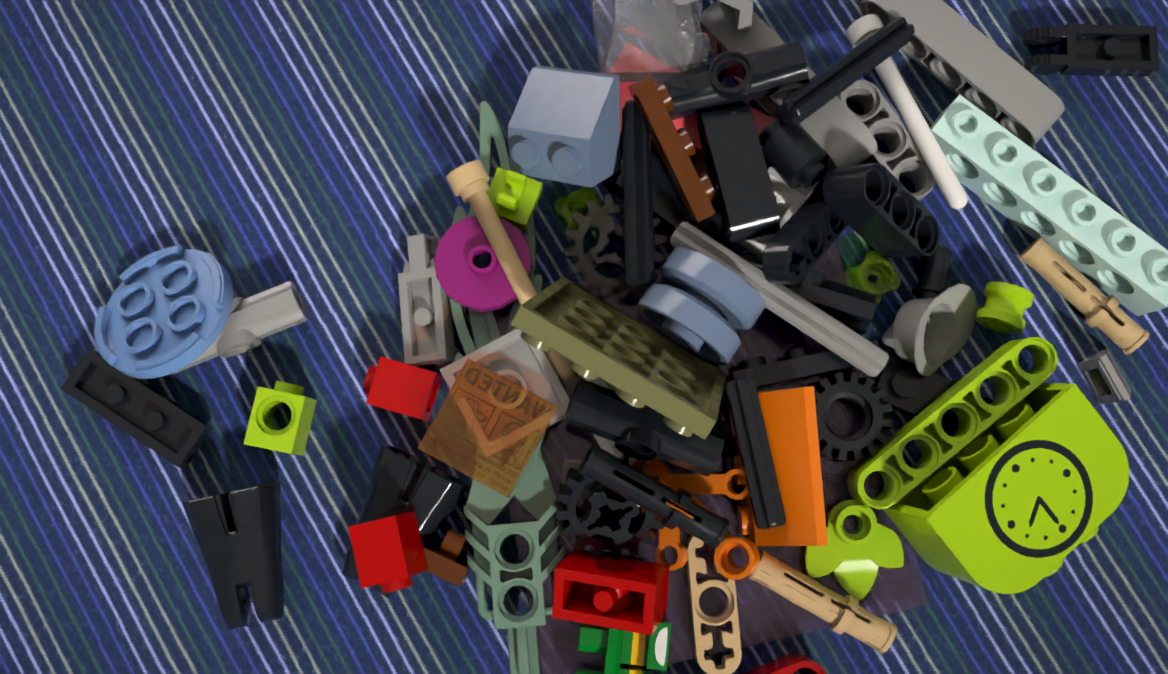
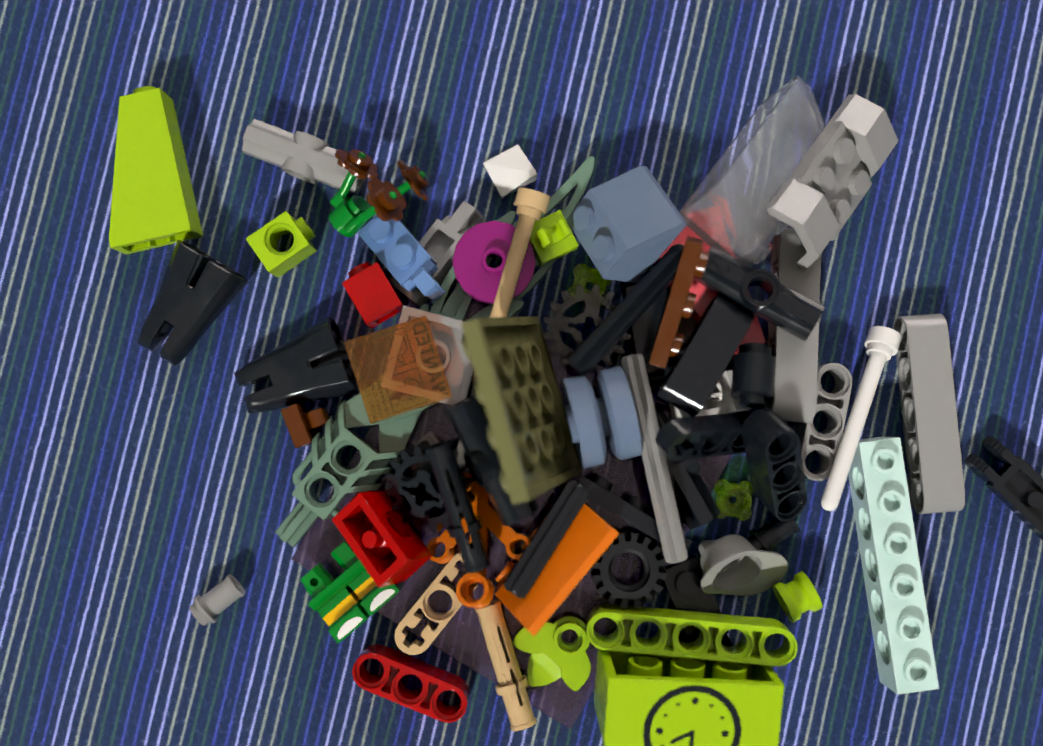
camera: 45 degrees right, 5 degrees up
black plate [61,349,213,468] -> none
medium blue tile [94,245,233,379] -> none
red brick [348,511,428,593] -> none
black axle [778,17,915,126] -> none
tan pin [1018,236,1150,355] -> none
light grey slope [1078,349,1131,405] -> none
none -> lime slope [109,86,203,255]
none -> plant [329,149,429,237]
none -> medium blue hinge [357,215,446,303]
none -> white slope [483,144,537,198]

